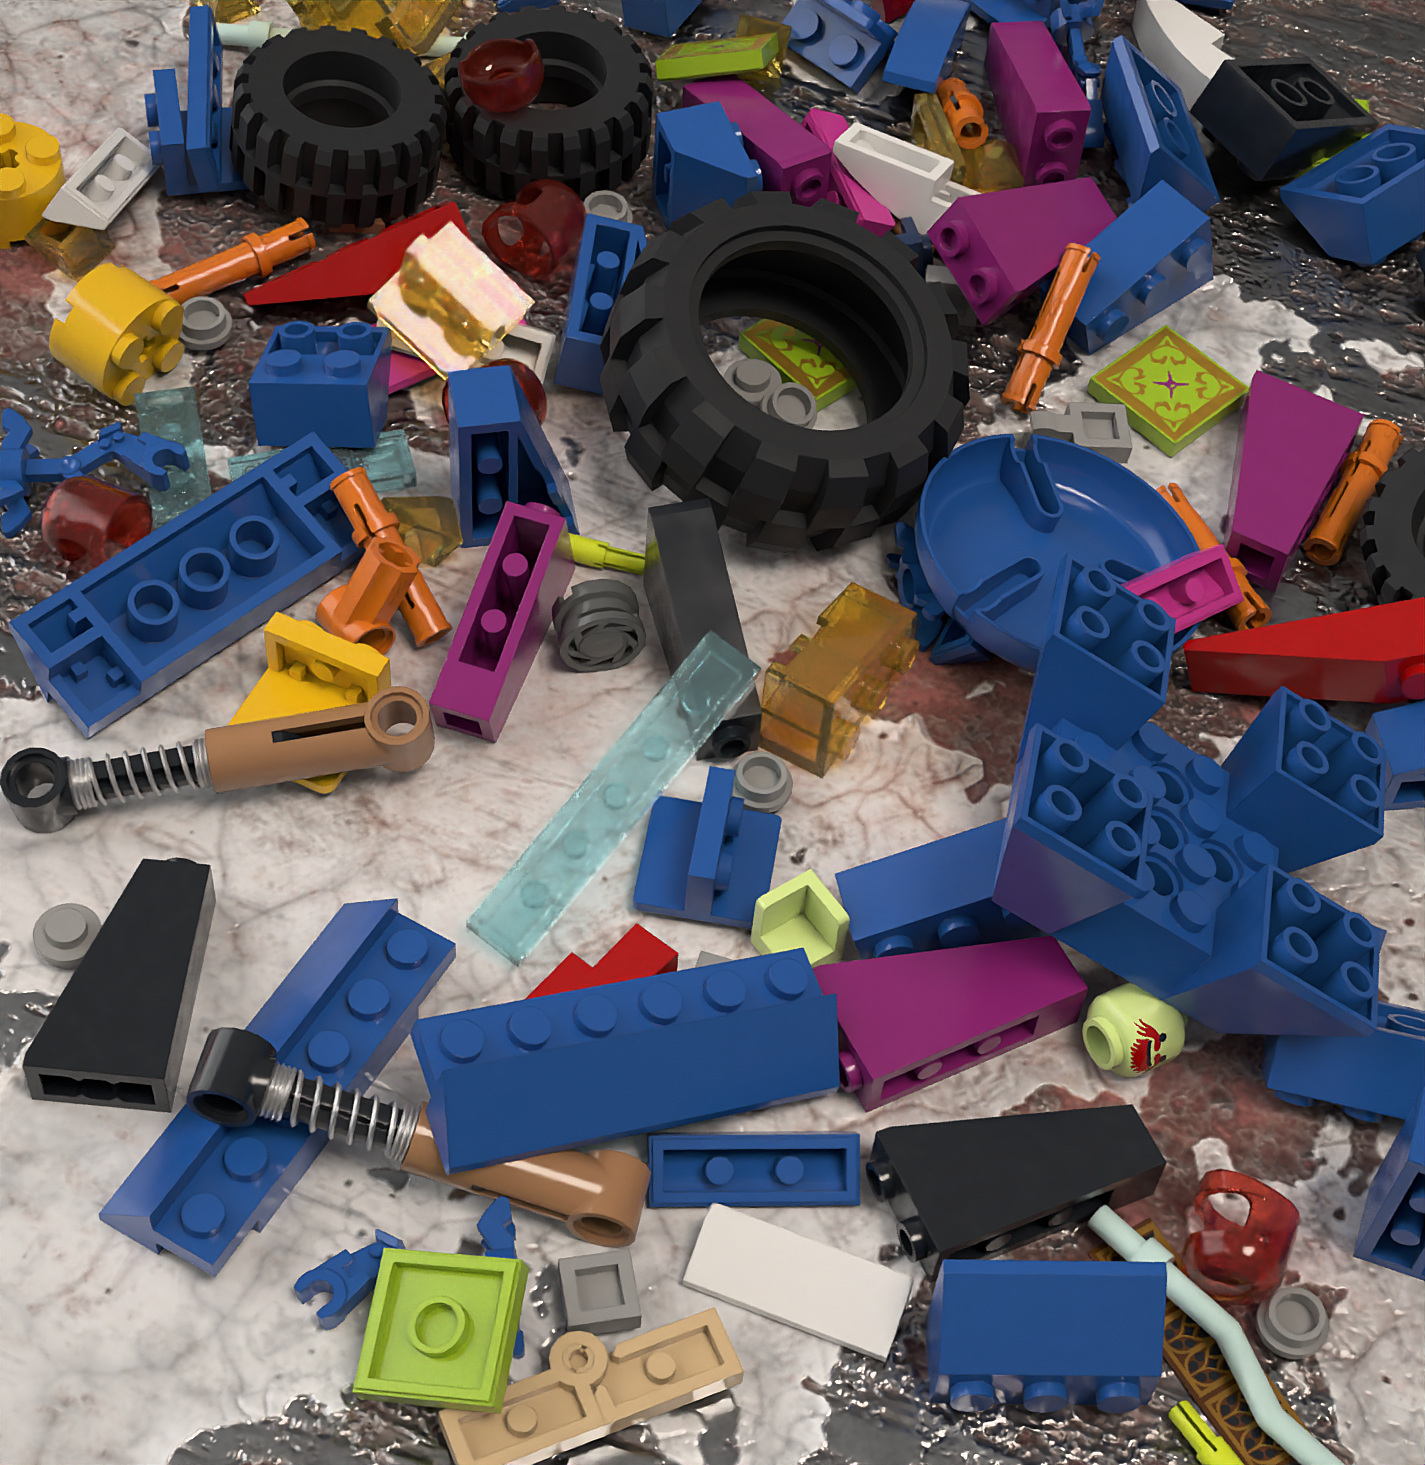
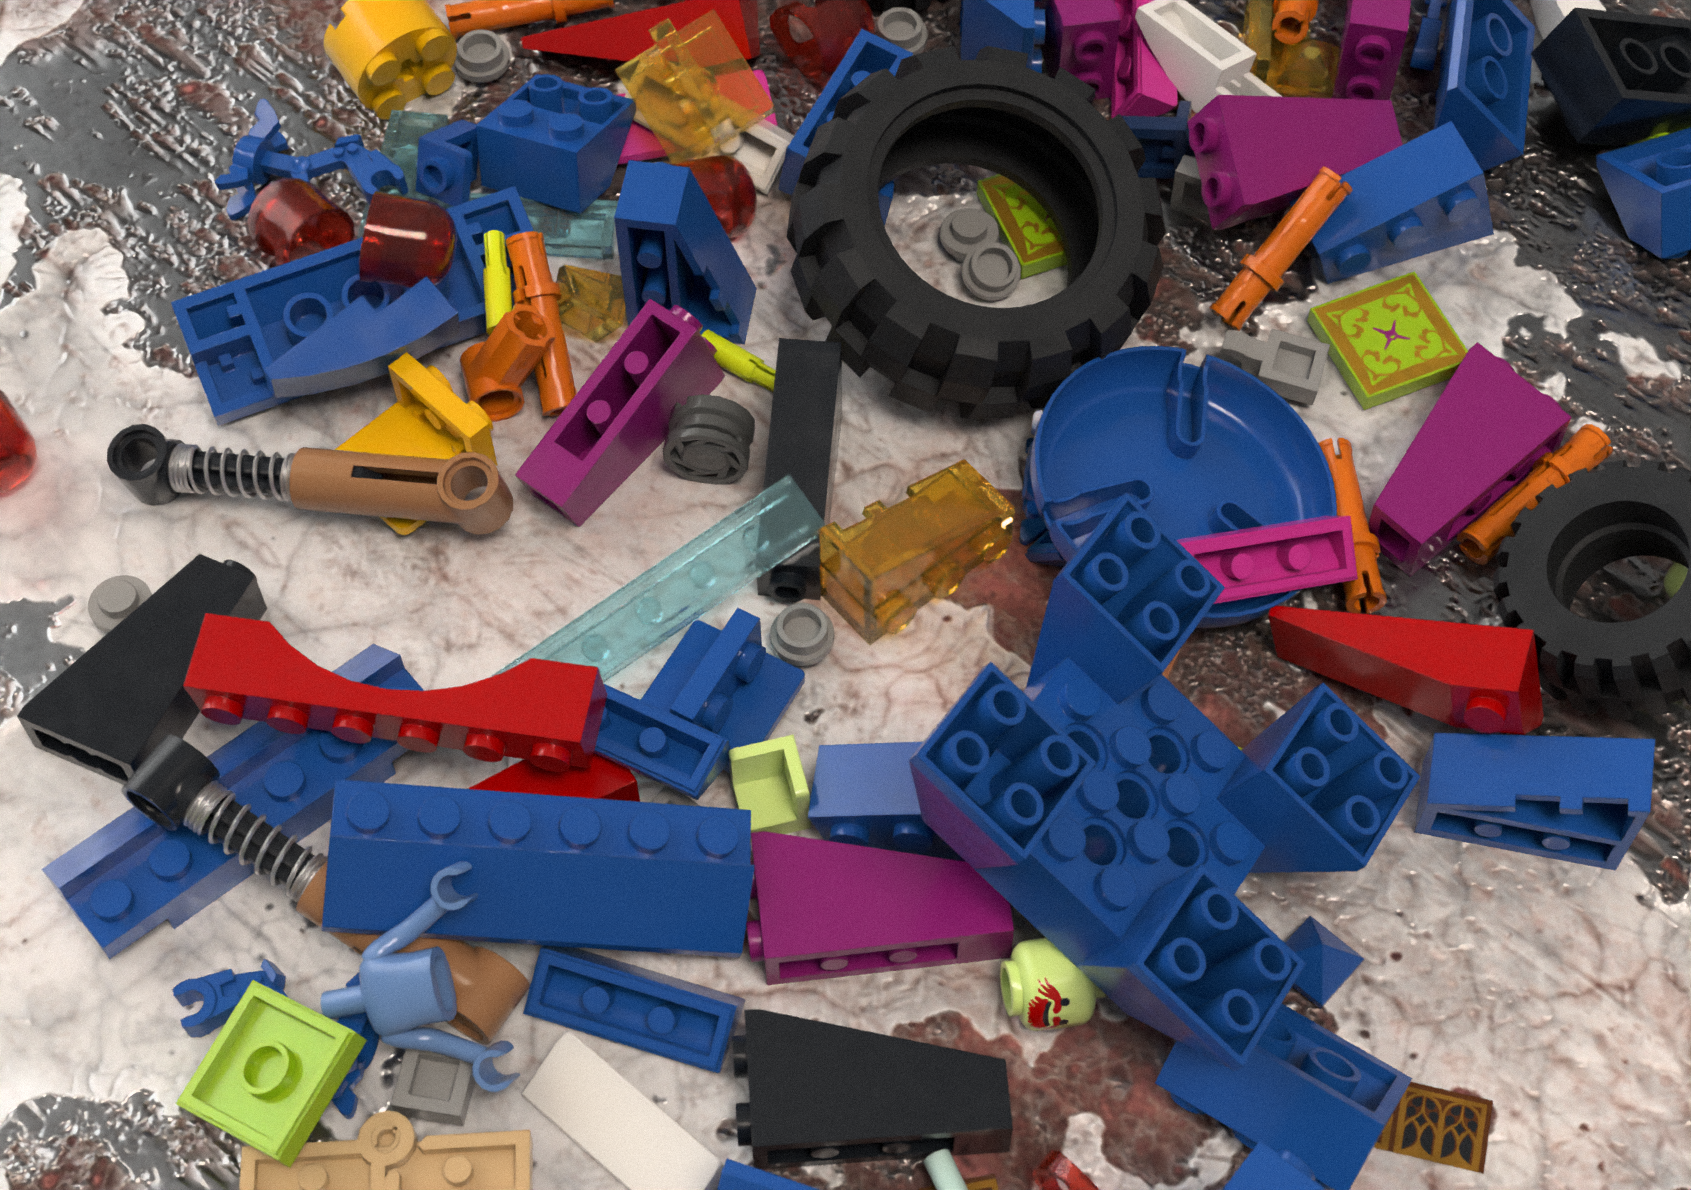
camera: 25 degrees right, 5 degrees up
none -> red arch [183,613,607,772]
none -> blue slope [263,276,459,398]
none -> medium blue piece [321,861,520,1092]
none -> clear red helmet [359,191,457,288]
none -> blue bracket [416,119,479,206]
none -> neon yellow piece [483,230,513,335]
none -> blue slope [594,684,731,800]

